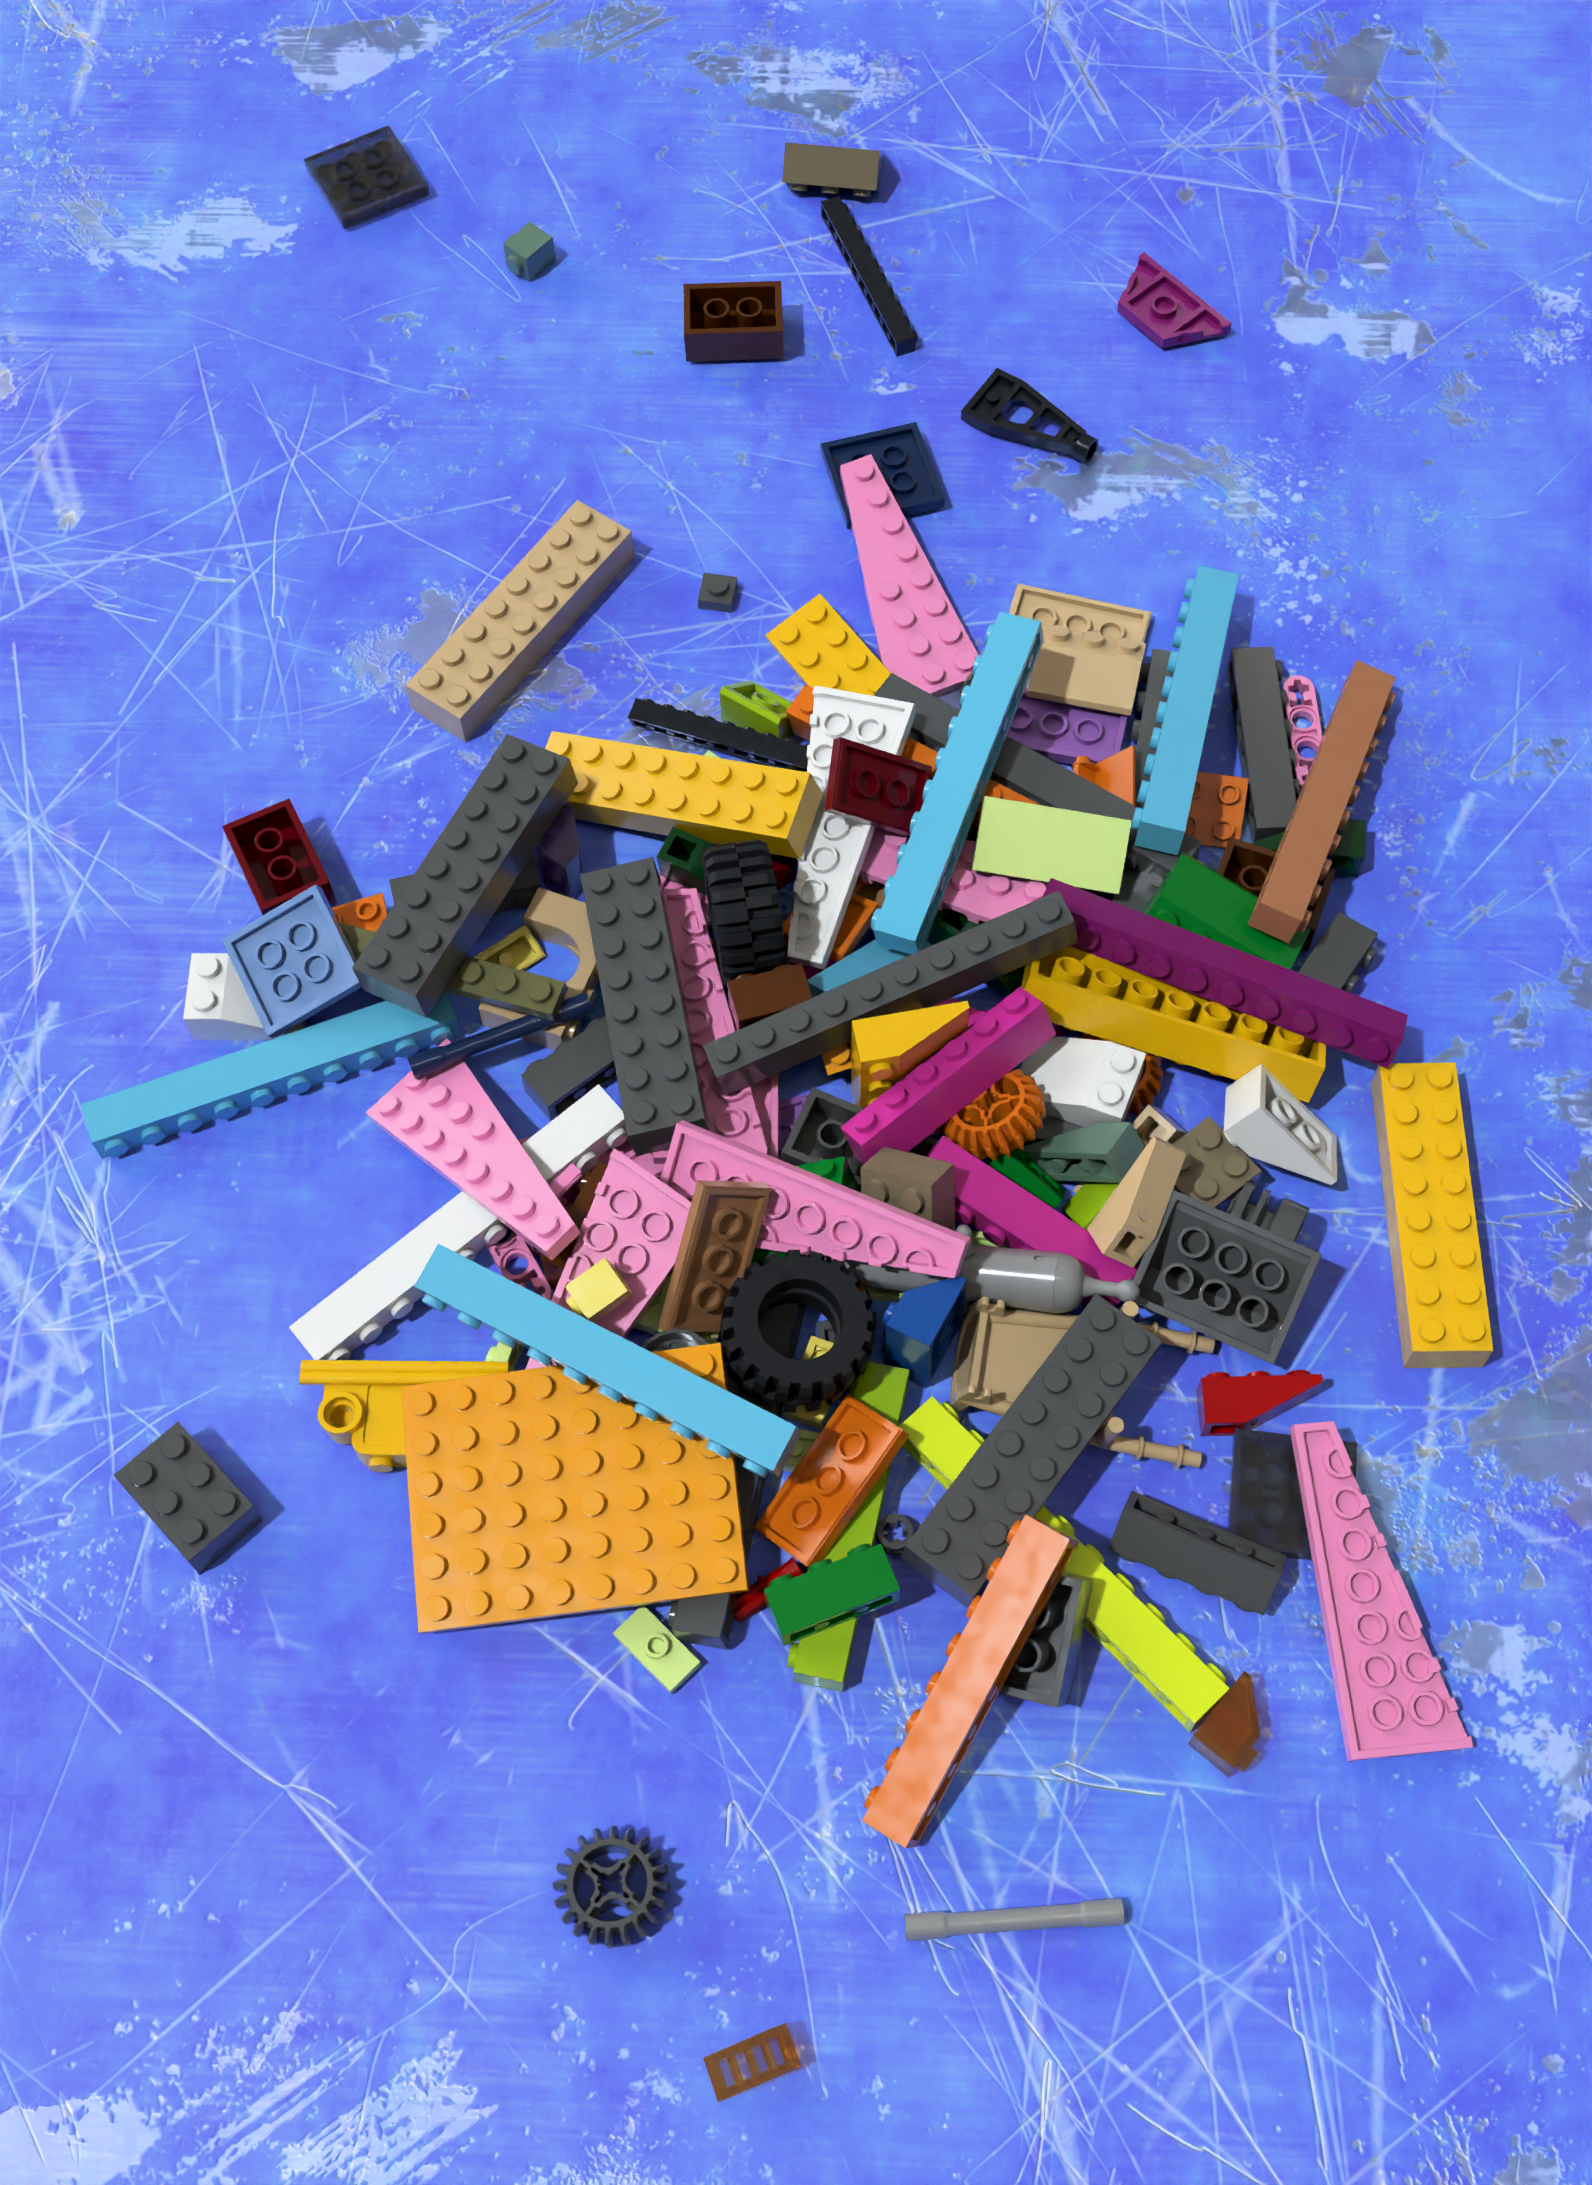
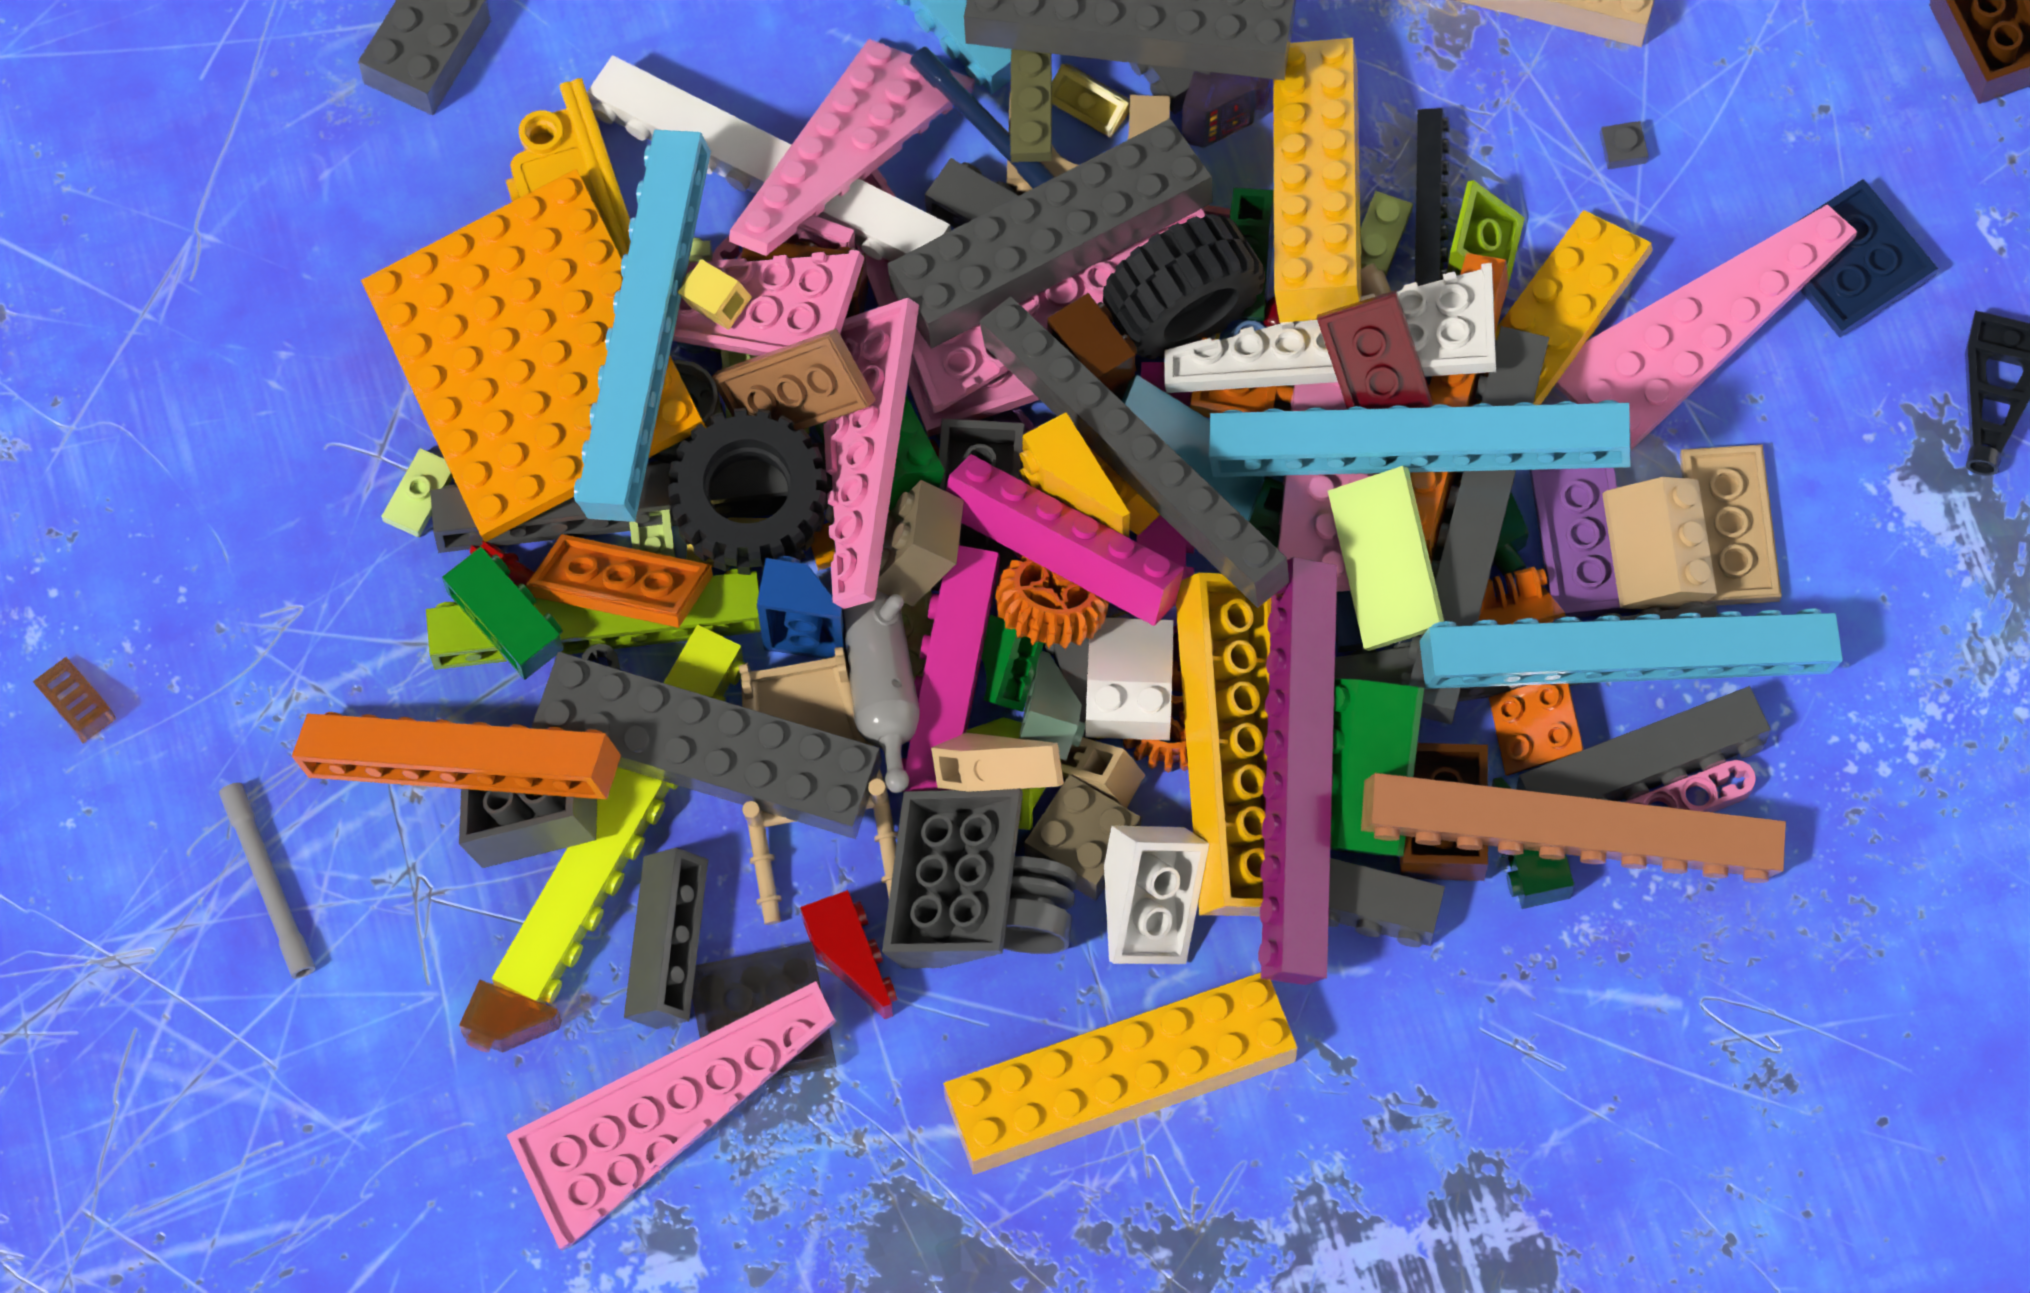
camera: 70 degrees right, 5 degrees up
dark grey gear [553,1826,671,1948] -> none

